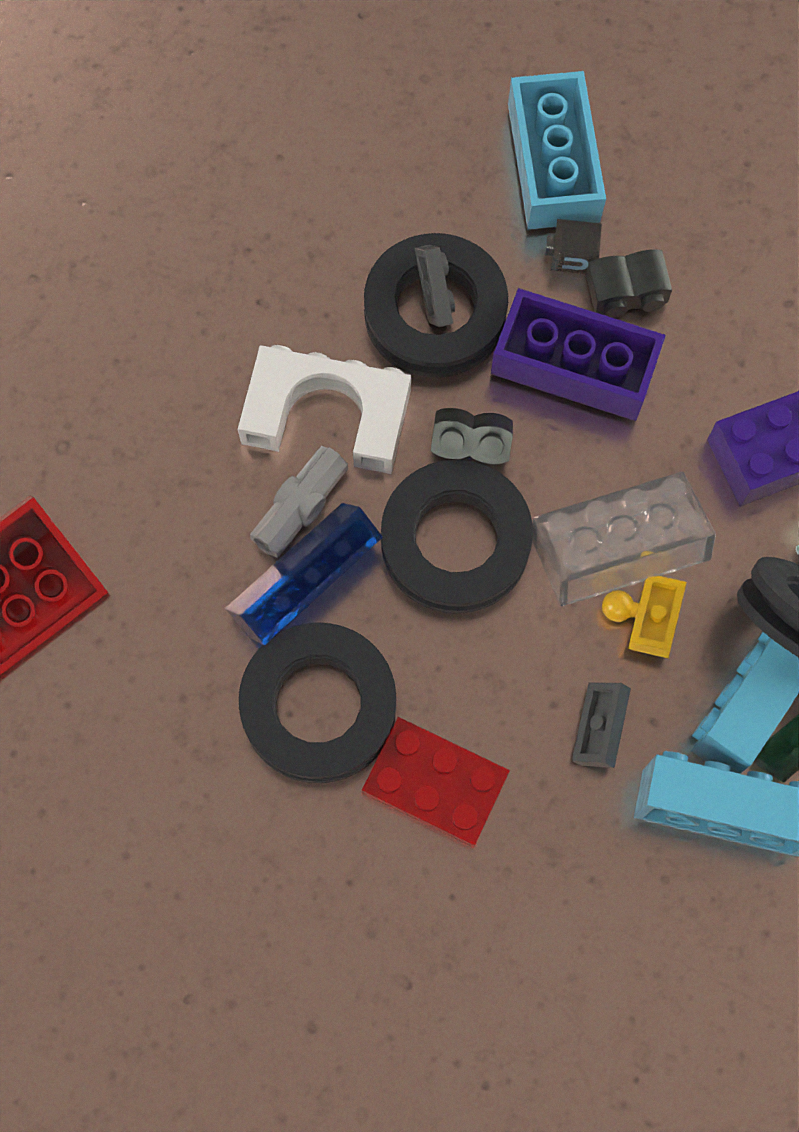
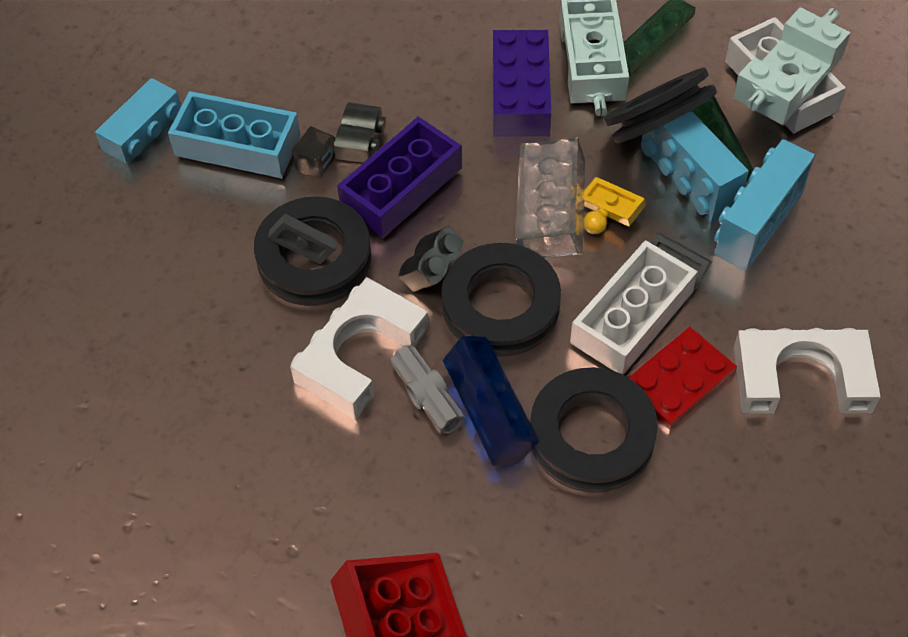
camera: 65 degrees left, 15 degrees down
none -> medium azure brick [95,78,181,165]
none -> white brick [570,240,698,375]
none -> white arch [734,328,880,414]

